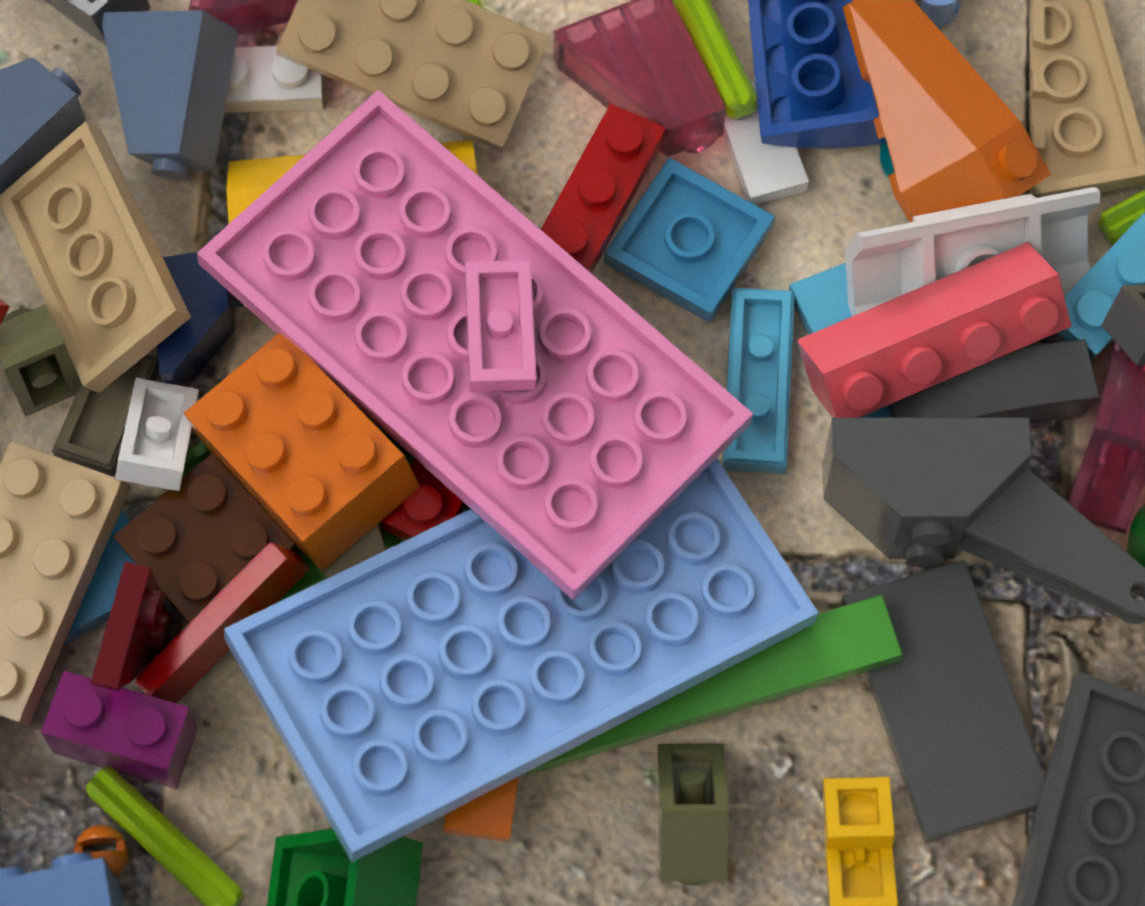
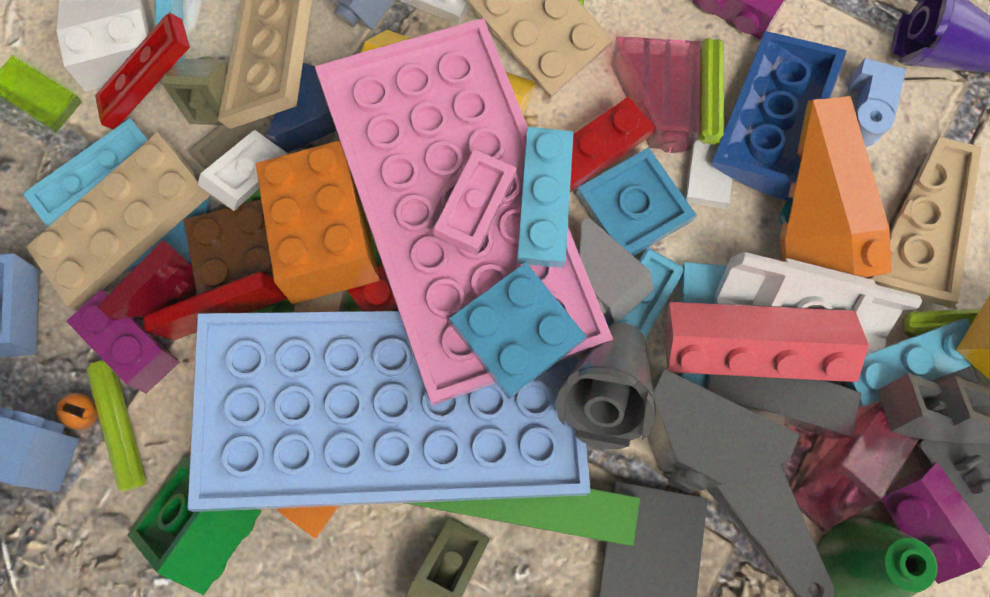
camera: 25 degrees right, 5 degrees up
none -> dark azure plate [449,262,587,399]
none -> medium azure plate [516,127,573,268]
none -> dark grey cone [555,323,656,449]
none -> light grey slope [580,217,654,324]

